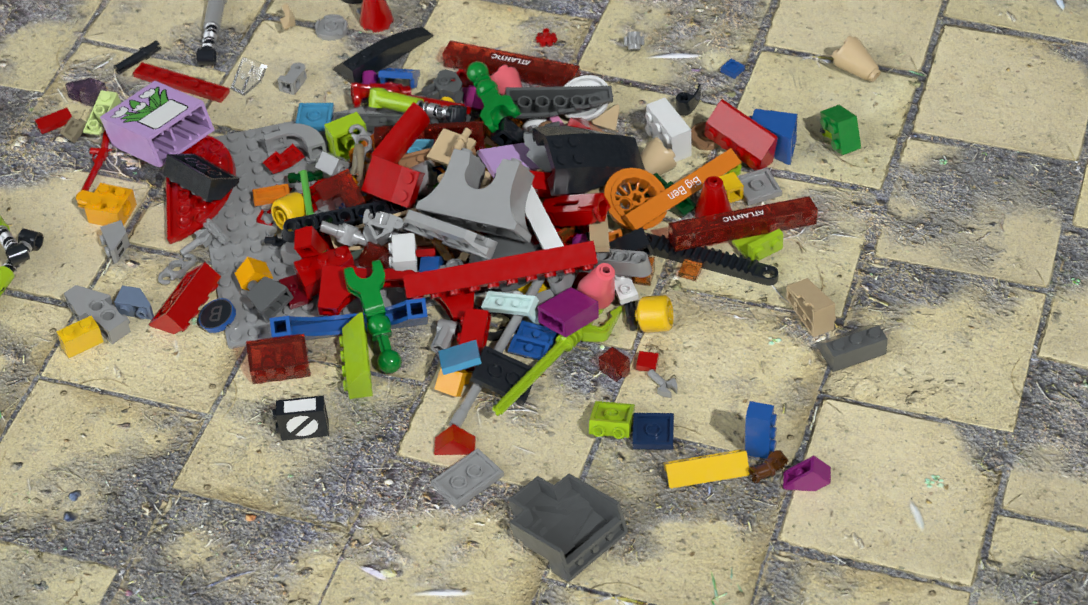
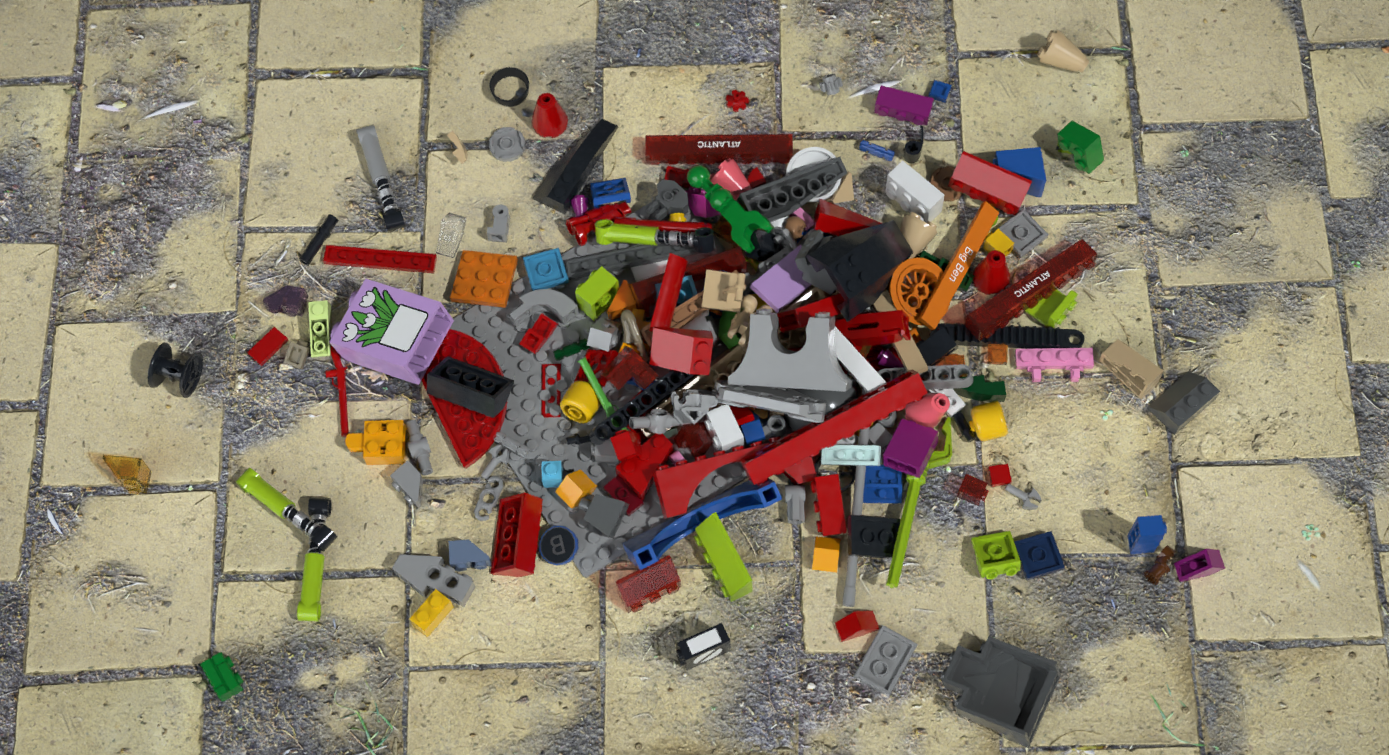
camera: 20 degrees left, 20 degrees up
orange tile [252,183,290,206] -> none
green piece [344,260,402,374] -> none
light grey piece [349,124,374,163] -> none
dark azure tile [438,340,481,375] -> none
yellow panel [663,449,750,488] -> none
none -> light grey pin [405,420,433,476]
none -> orange plate [450,250,518,308]
none -> medium azure brick [542,461,563,488]
none -> blue axle [859,140,895,161]
none -> magenta brick [874,85,934,126]
none -> dark green slope [953,375,1006,402]
none -> bright pink hinge [1015,348,1094,382]

